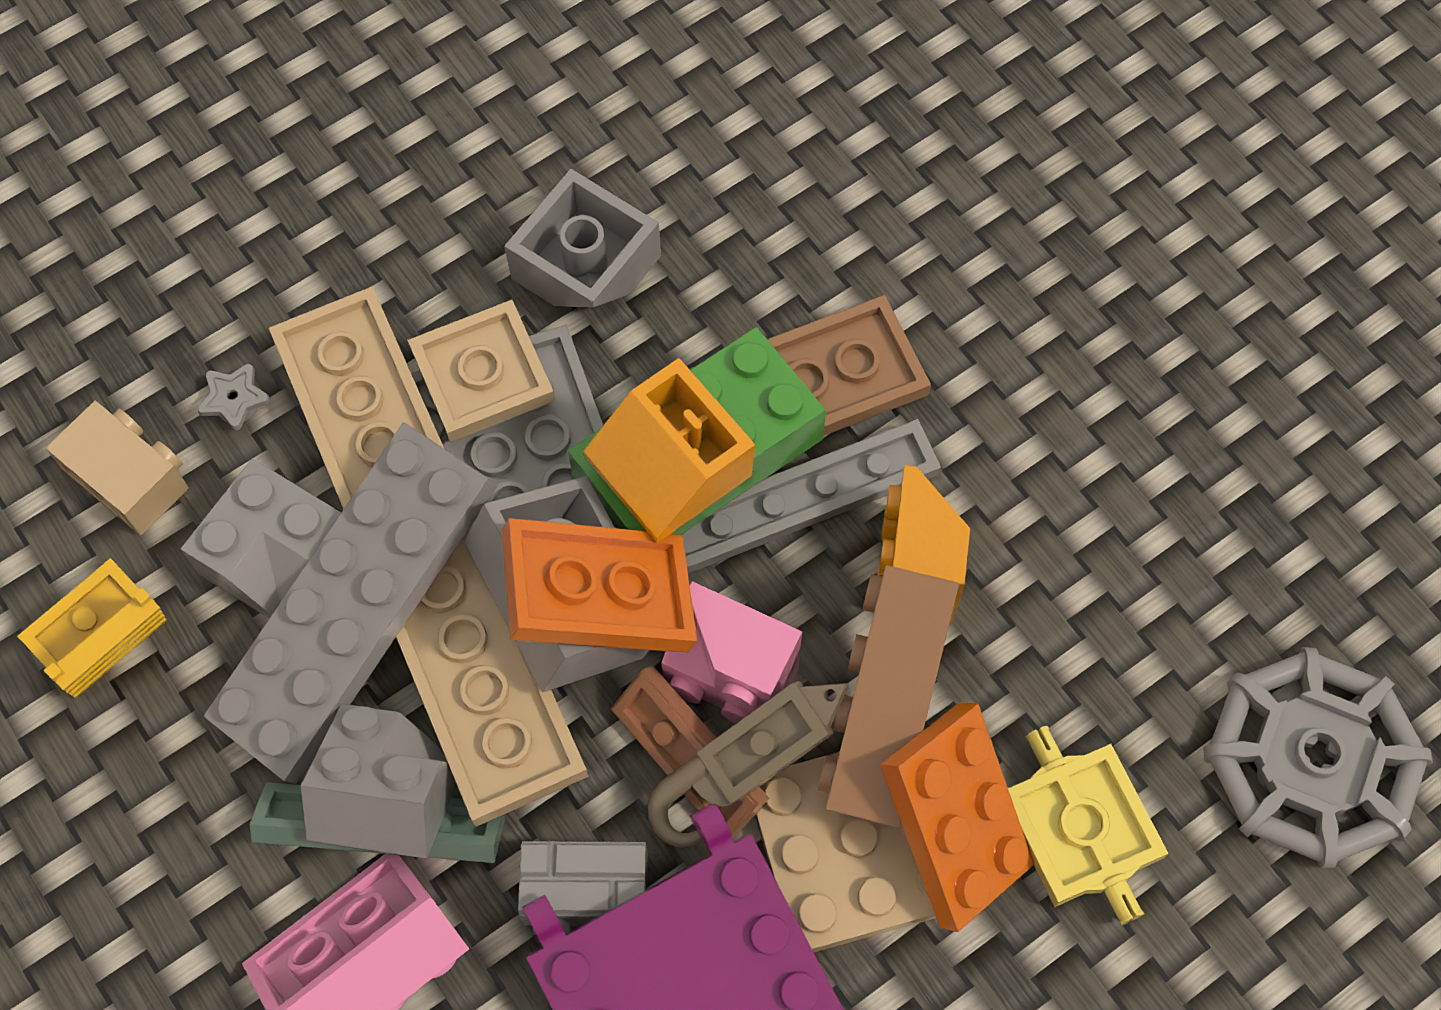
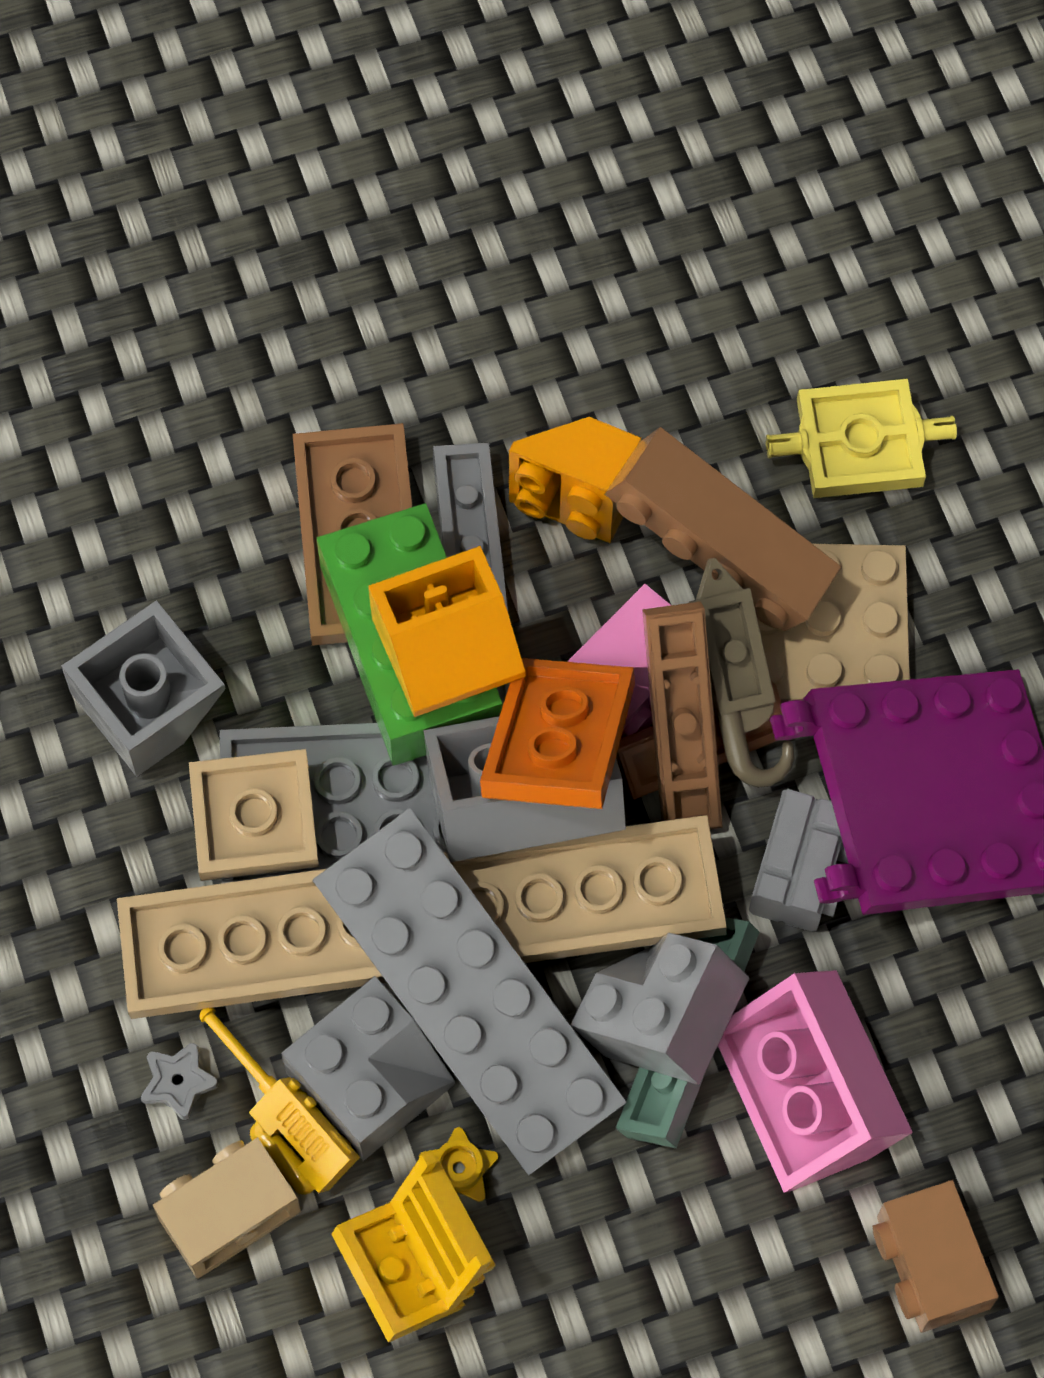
camera: 75 degrees left, 0 degrees up
orange plate [880,702,1034,932] -> none
light grey plate [1203,647,1433,868] -> none
none -> yellow piece [199,1008,360,1195]
none -> yellow plate [419,1127,498,1202]
none -> medium nougat plate [642,601,723,829]

